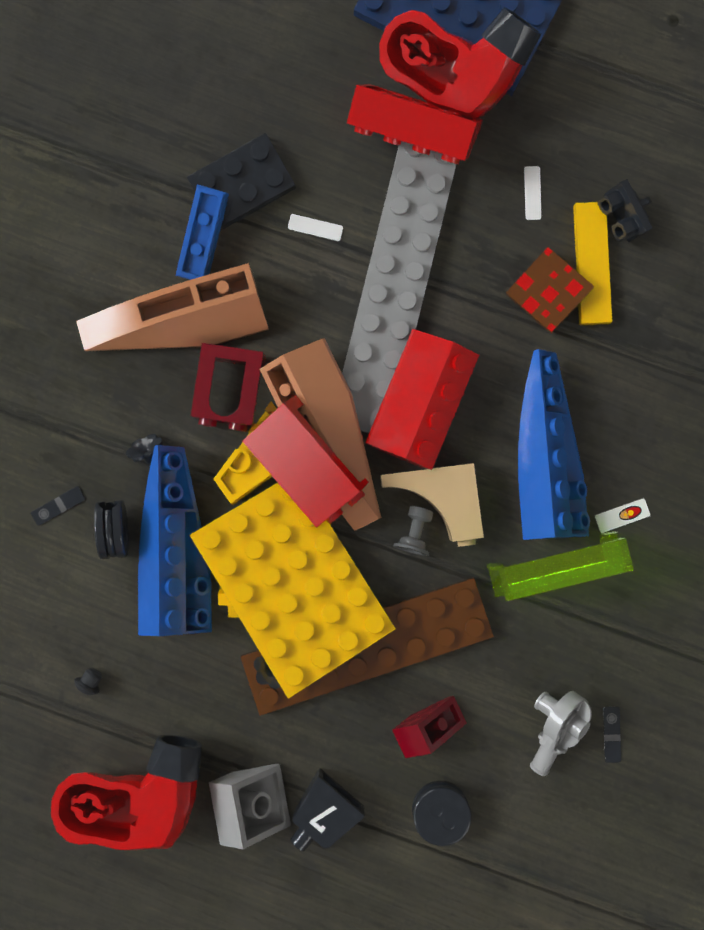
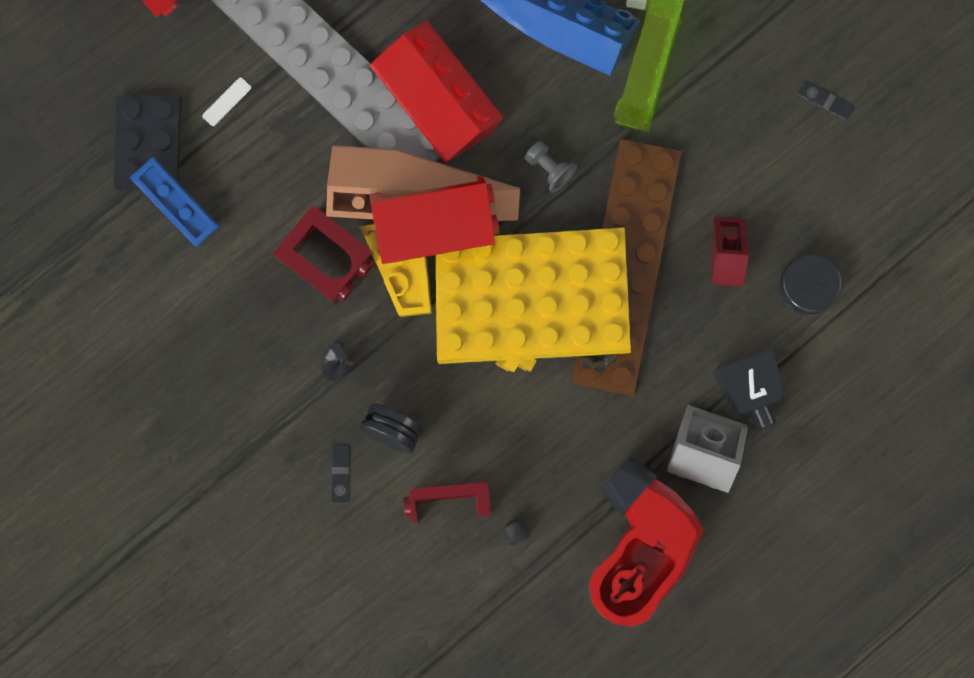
camera: 60 degrees left, 5 degrees down
nougat wedge [76,263,269,351] -> none
blue wedge [138,445,212,636] -> none
tan arch [380,463,484,547] -> none
light grey pin [530,691,592,776] -> none
none -> dark red panel [403,482,491,524]

